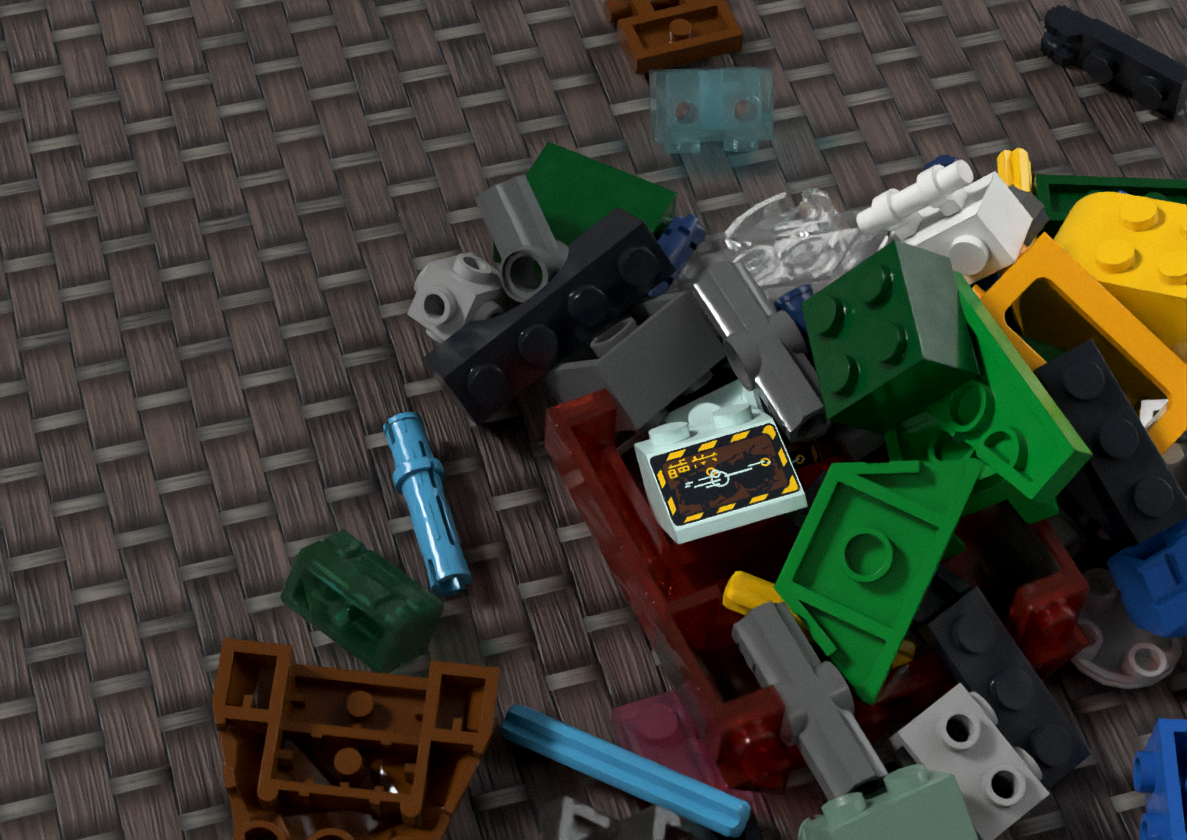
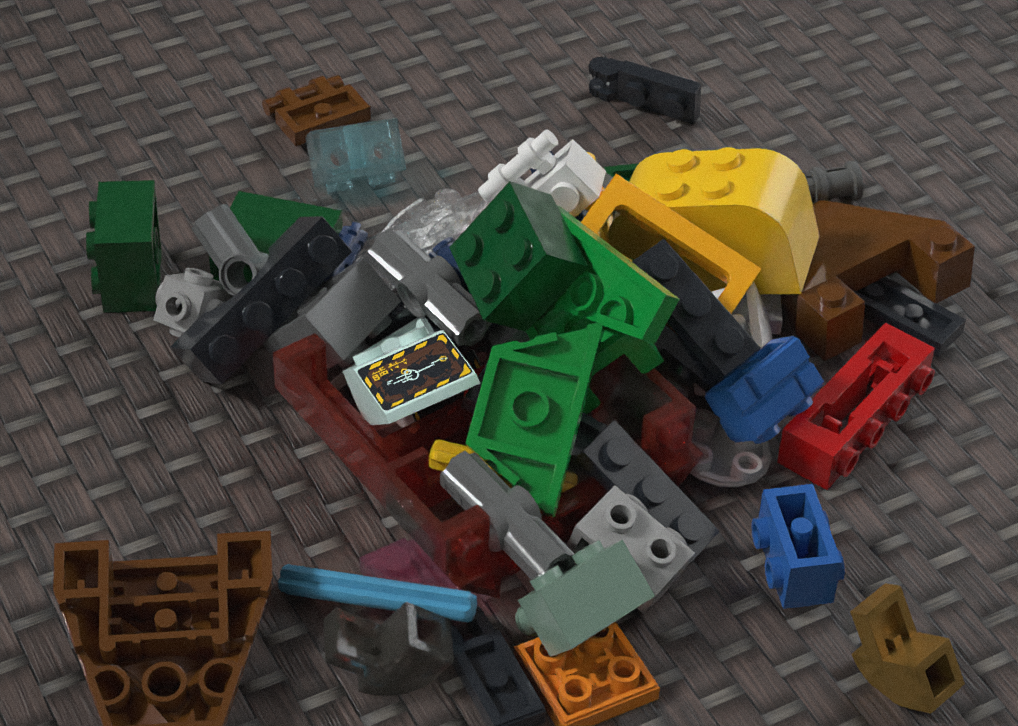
camera: 10 degrees left, 10 degrees down
clear green brick [280,529,445,674] -> none
dark azure pin [383,412,472,596] -> none
none -> dark green brick [86,180,162,313]

